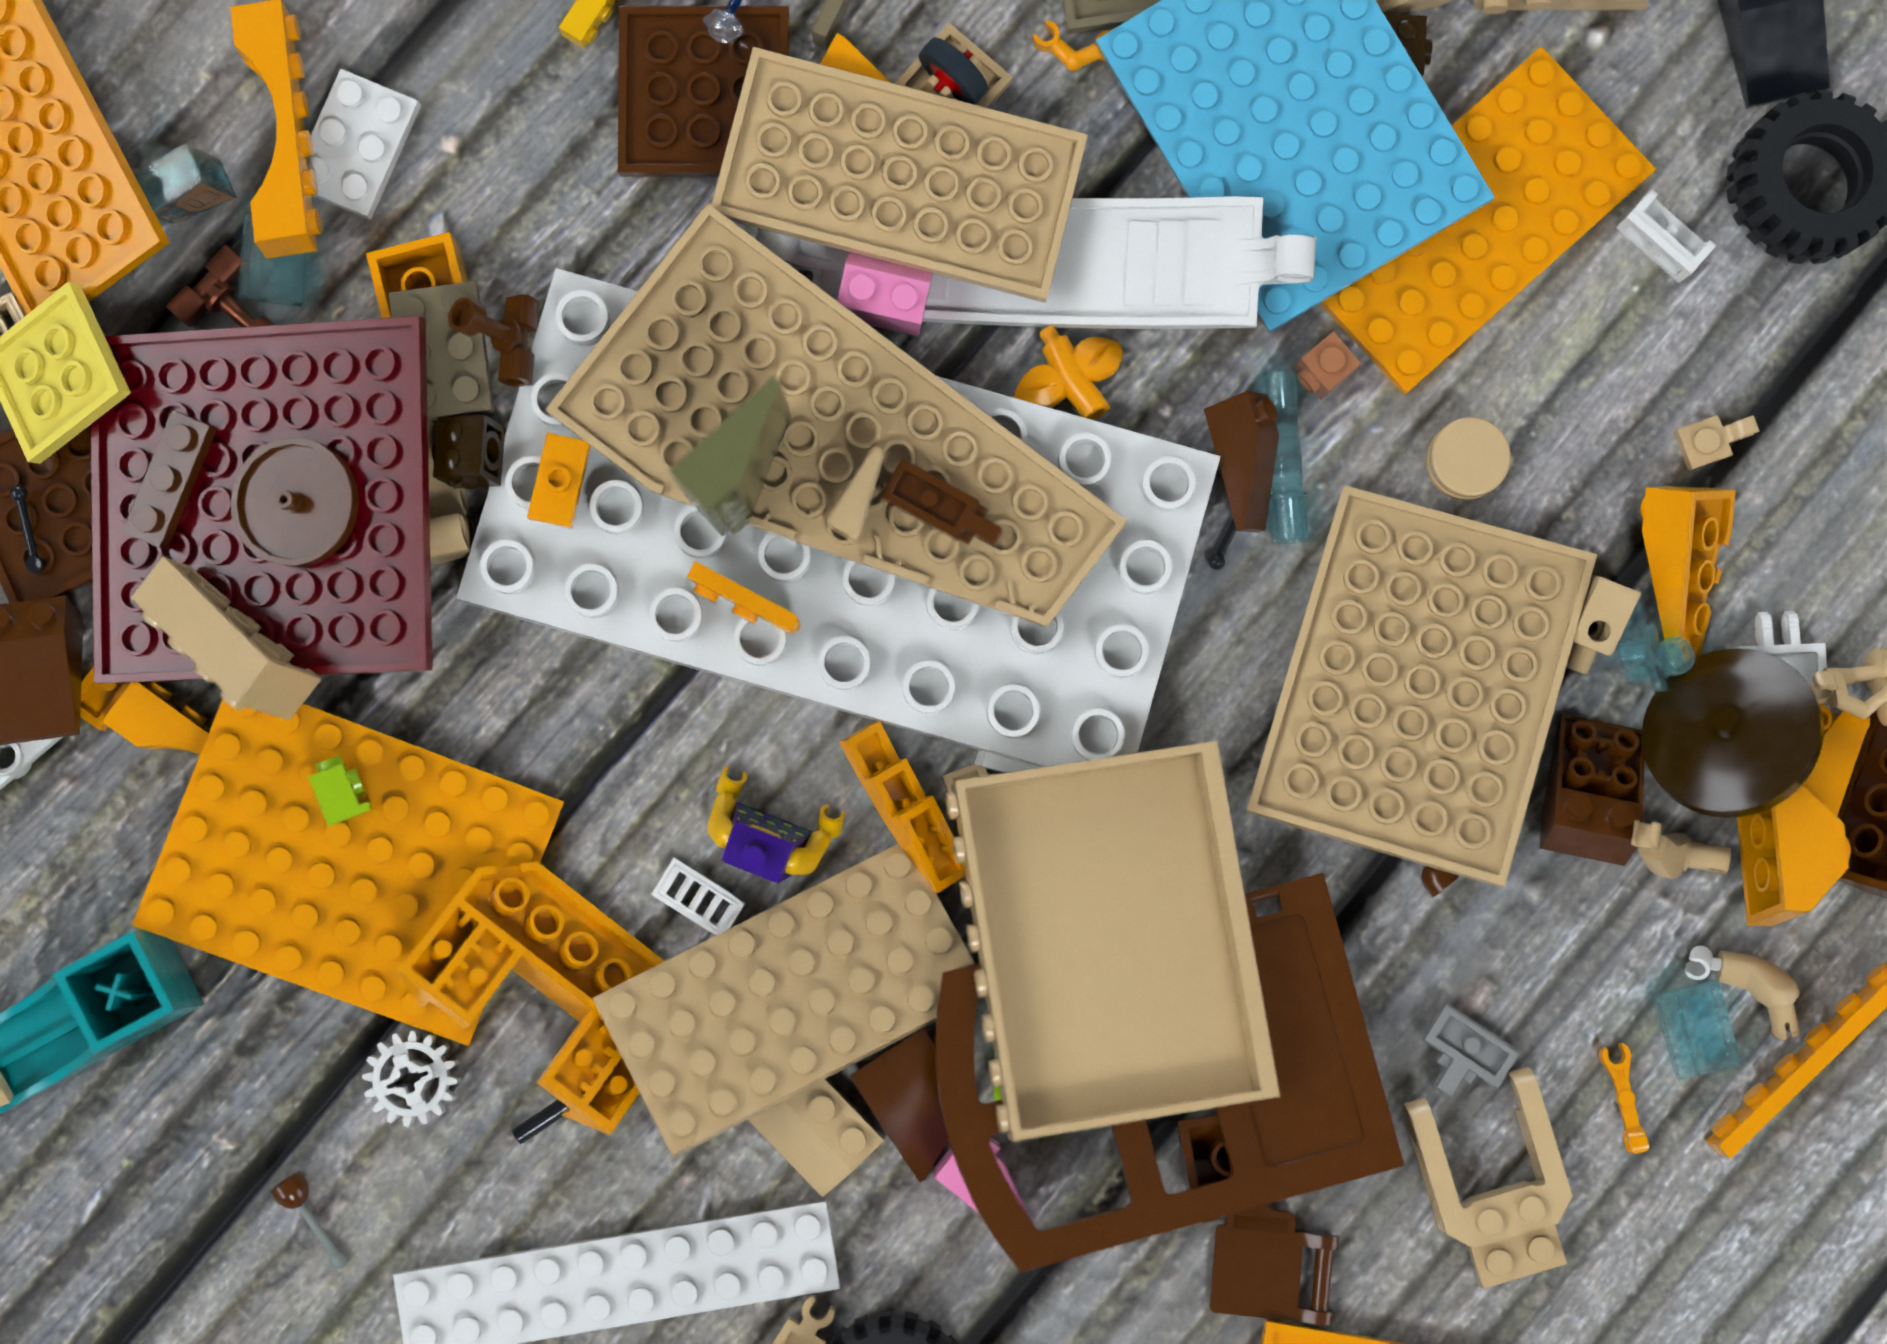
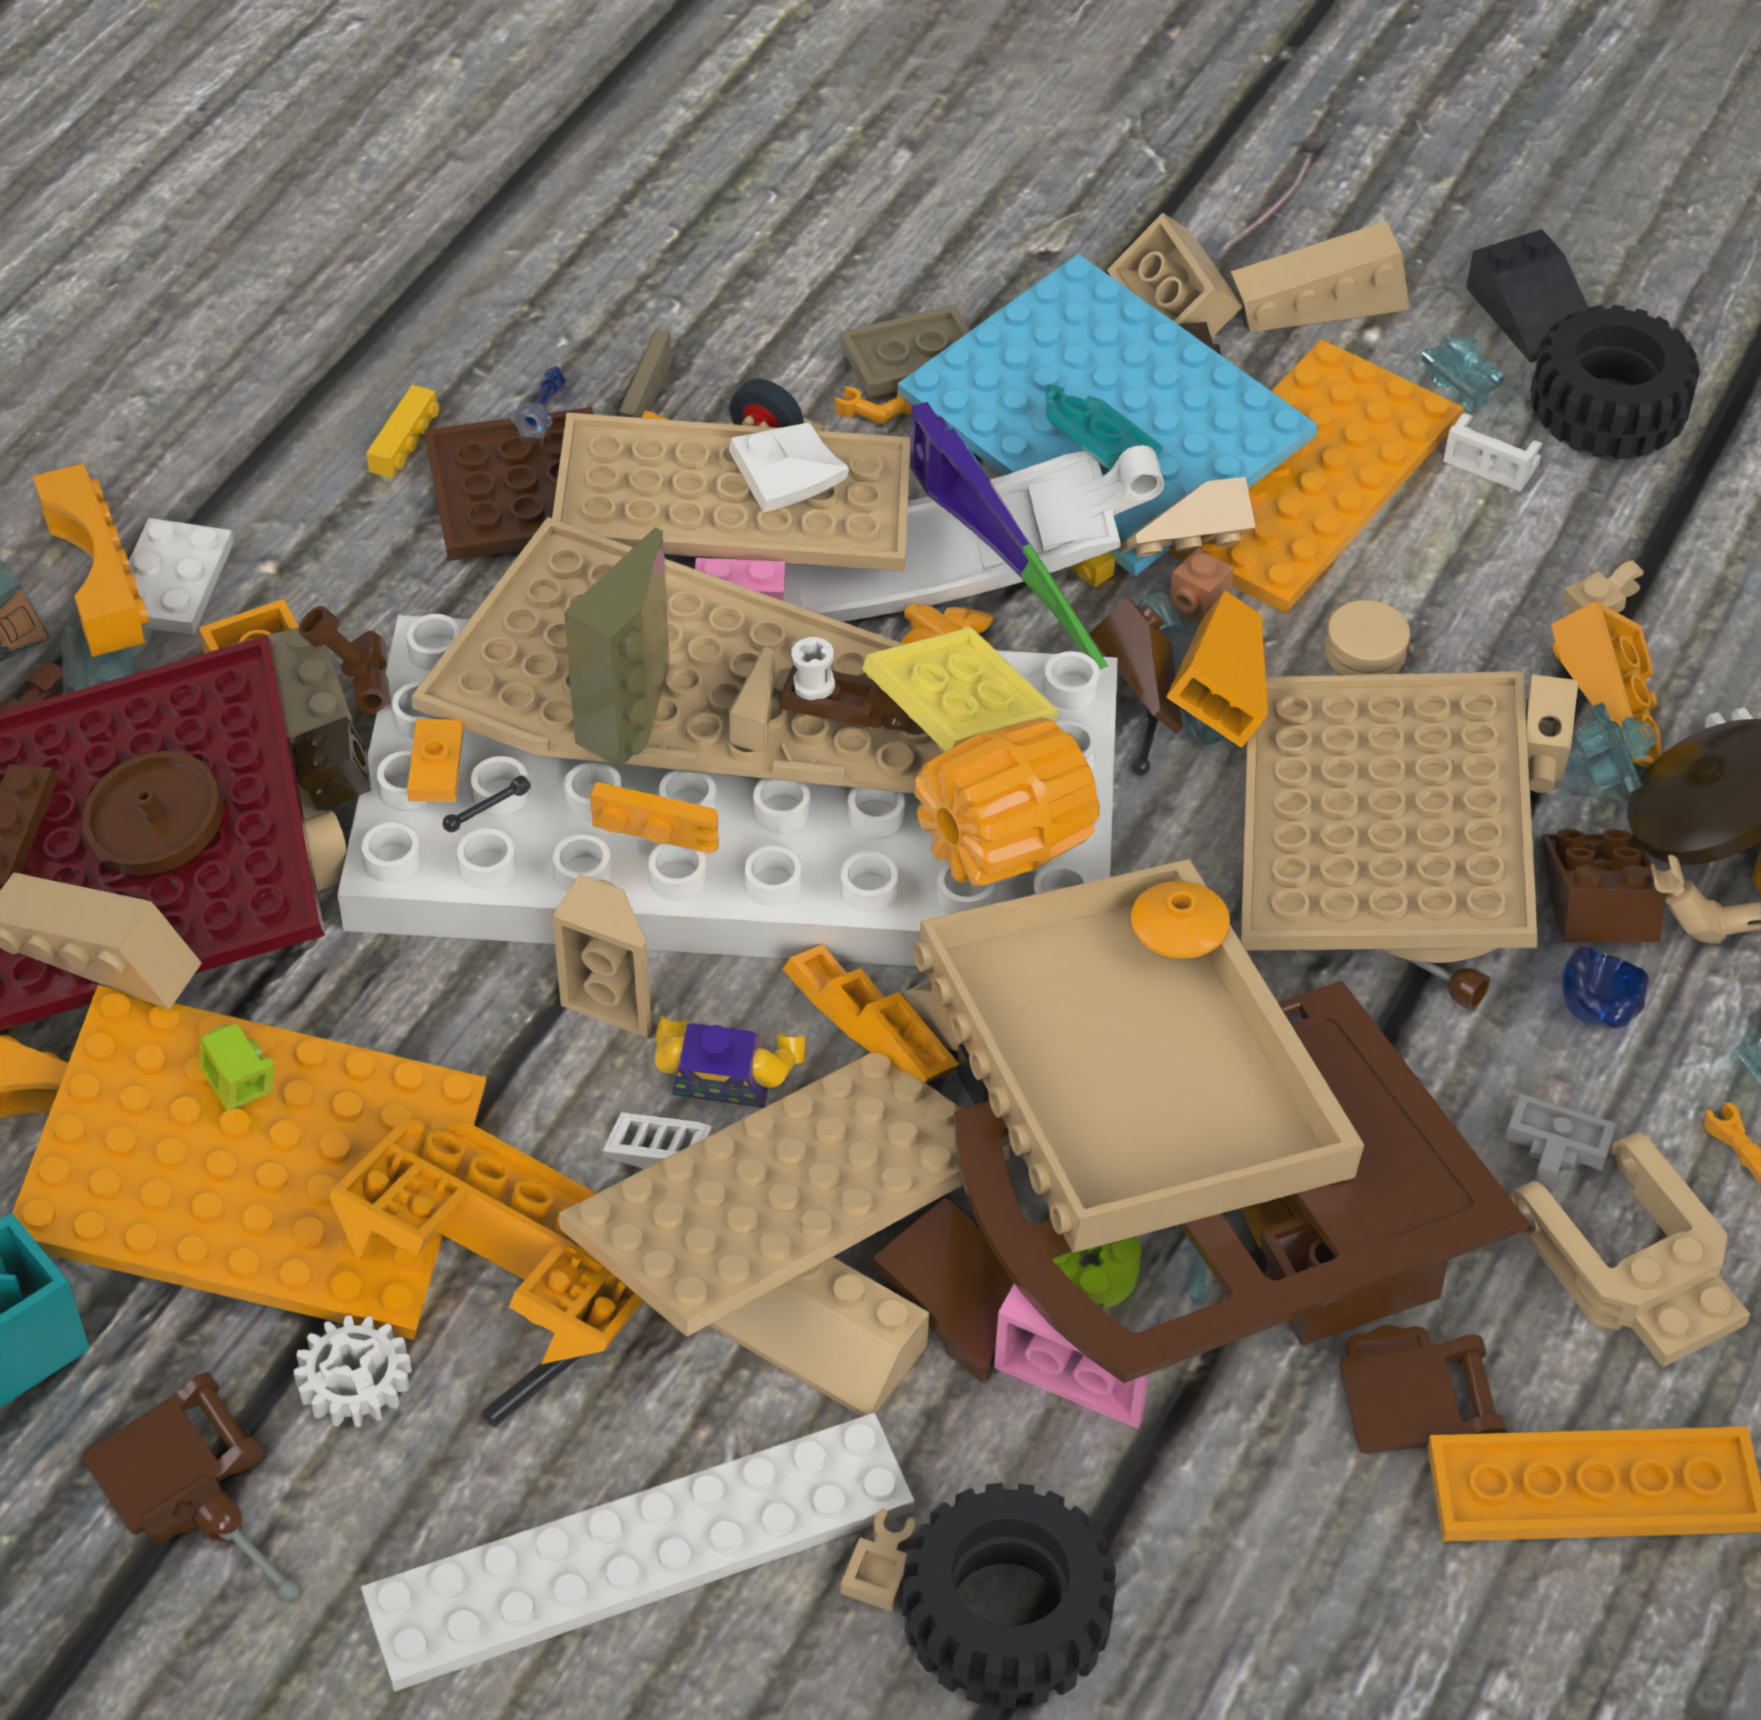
camera: 10 degrees left, 35 degrees down
none -> reddish brown piece [82,1372,264,1544]
none -> black hinge [442,775,531,833]
none -> tan slope [552,874,652,1038]
none -> white plate [729,422,849,512]
none -> white bush [791,637,835,700]
none -> light yellow plate [862,627,1059,751]
none -> dark purple plate [910,402,1108,669]
none -> light orange wheel [914,718,1100,887]
none -> teal tile [1045,384,1163,470]
none -> tan slope [1119,477,1256,557]
none -> light orange dish [1131,881,1230,959]
none -> light orange slope [1166,590,1268,748]
none -> clear light blue hips [1421,335,1505,410]
none -> clear blue hair [1562,947,1650,1029]

